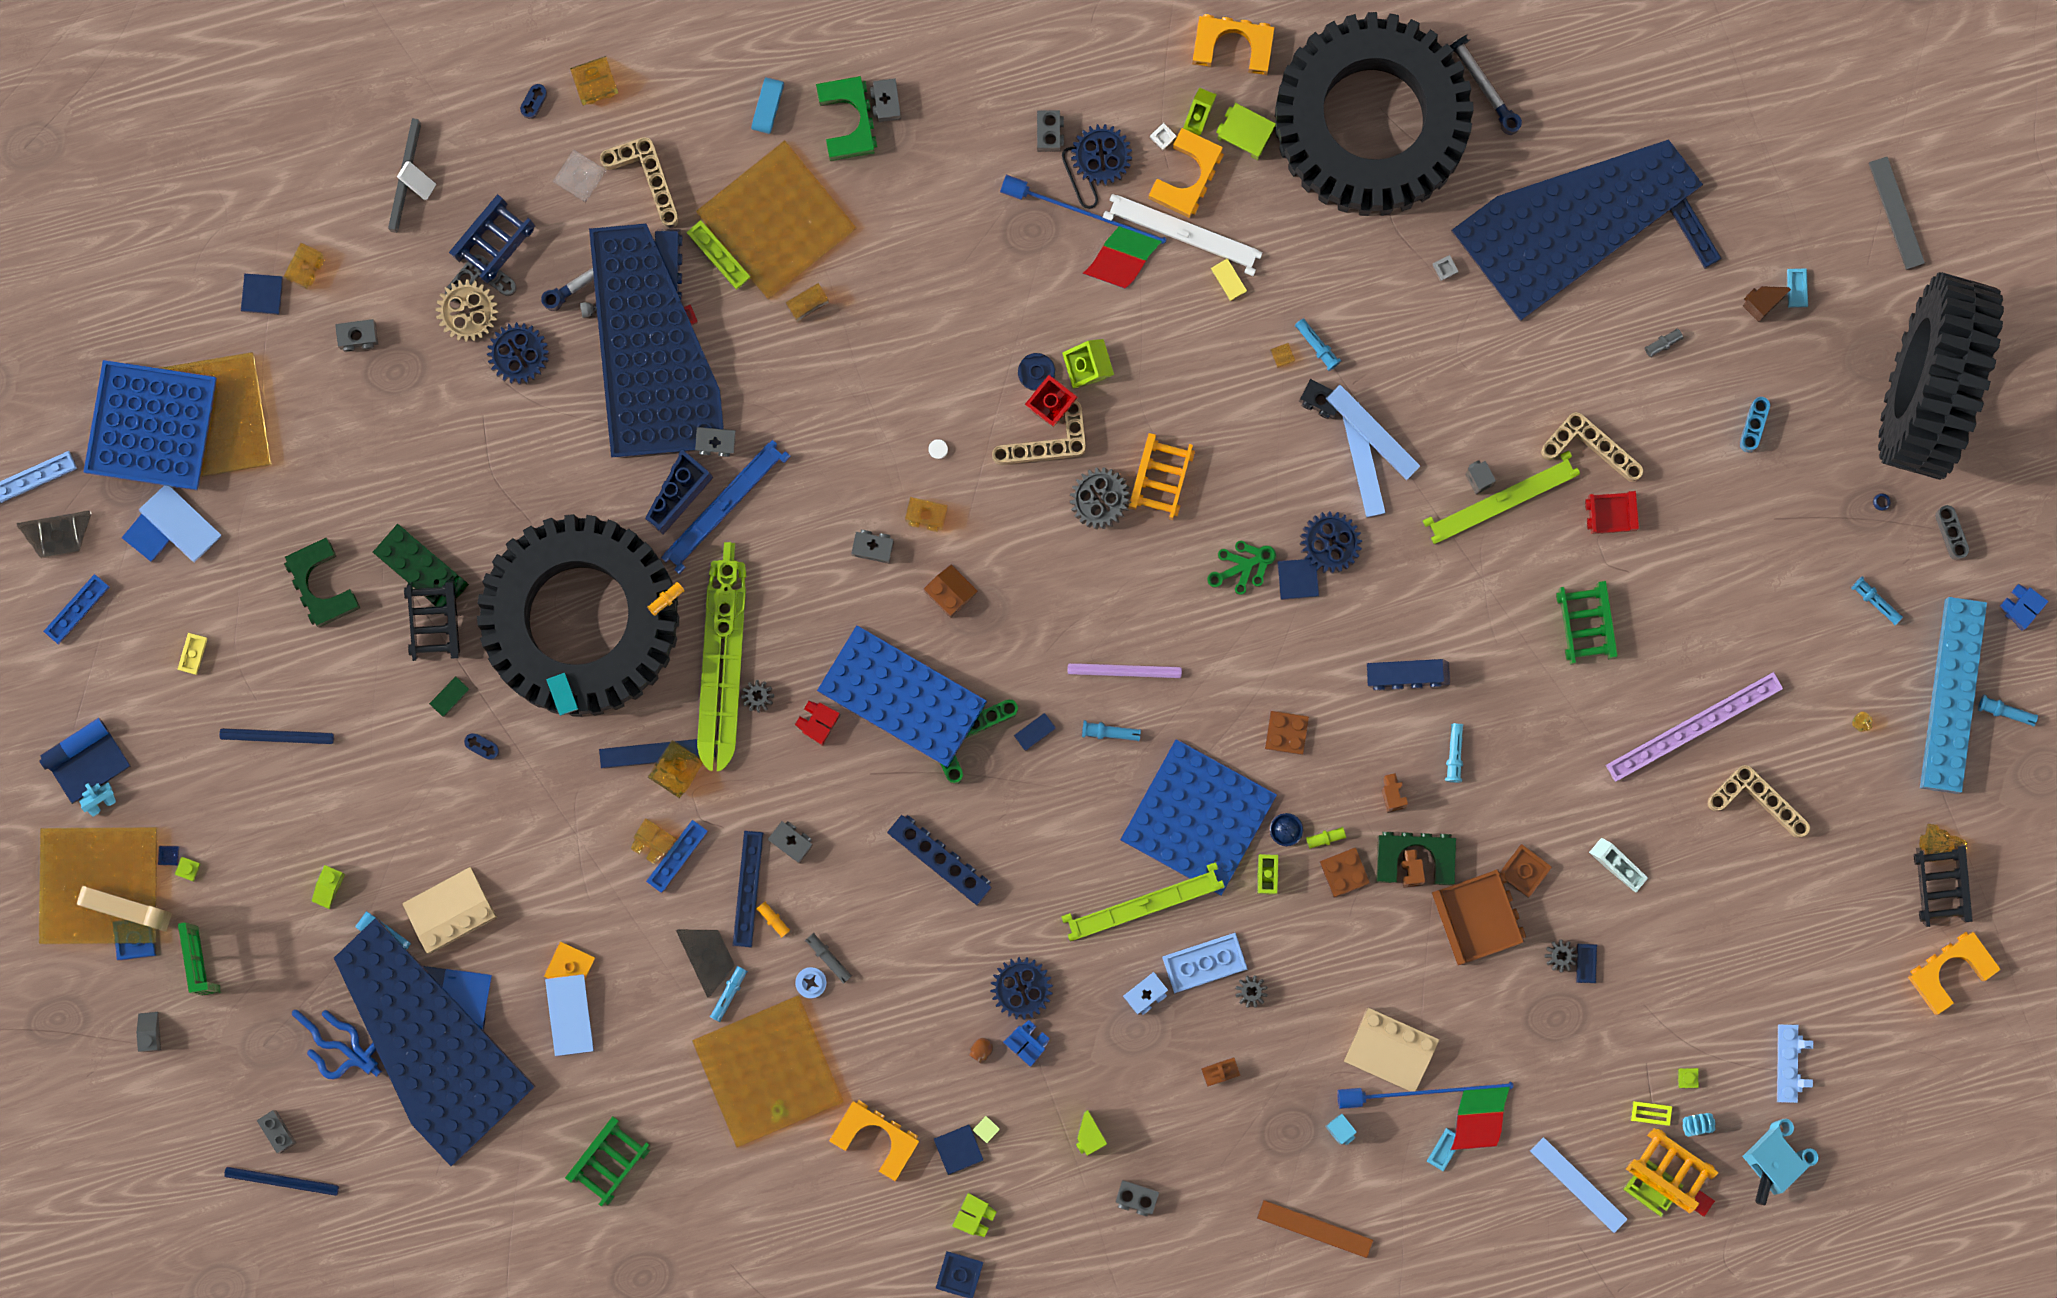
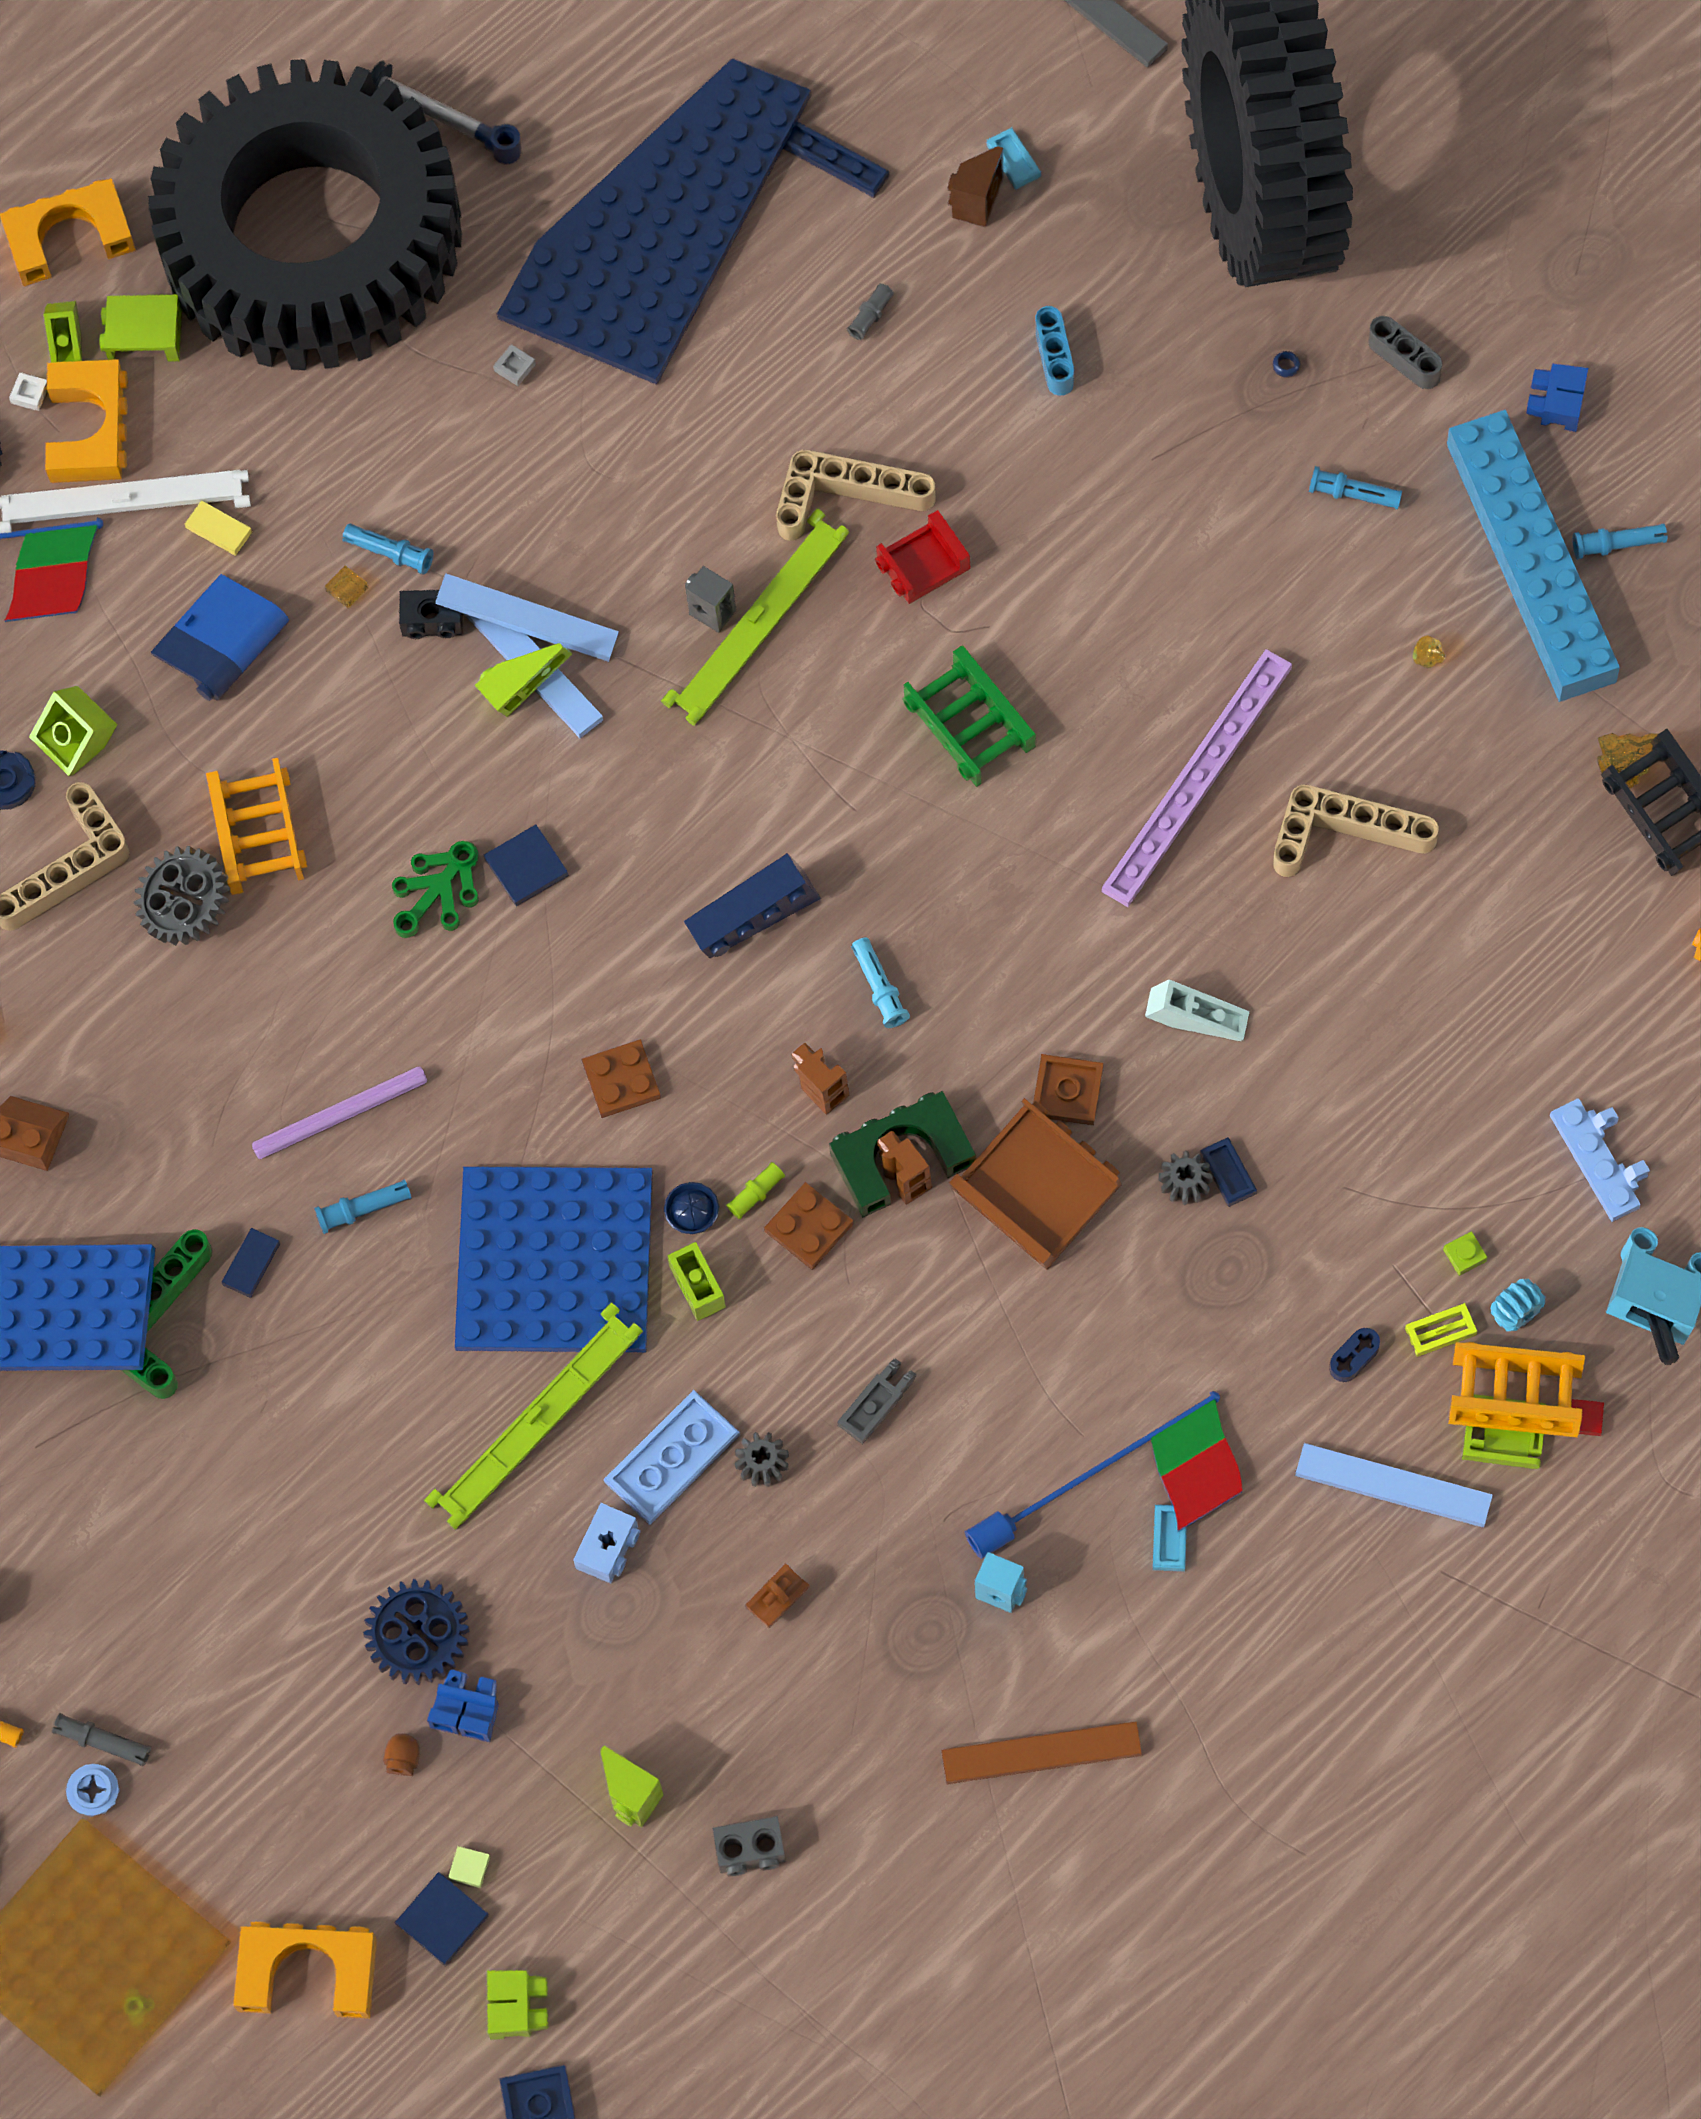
camera: 25 degrees left, 15 degrees down
dark blue brick [887,814,992,906] -> none
red slope [1025,375,1078,427] -> none
dark blue gear [1300,511,1362,574] -> none
tan slope [1344,1008,1439,1091] -> none
none -> blue door [151,574,289,701]
none -> lime slope [475,643,572,717]
none -> dark grey hinge [837,1358,917,1445]
none -> dark blue beam [1329,1328,1380,1382]

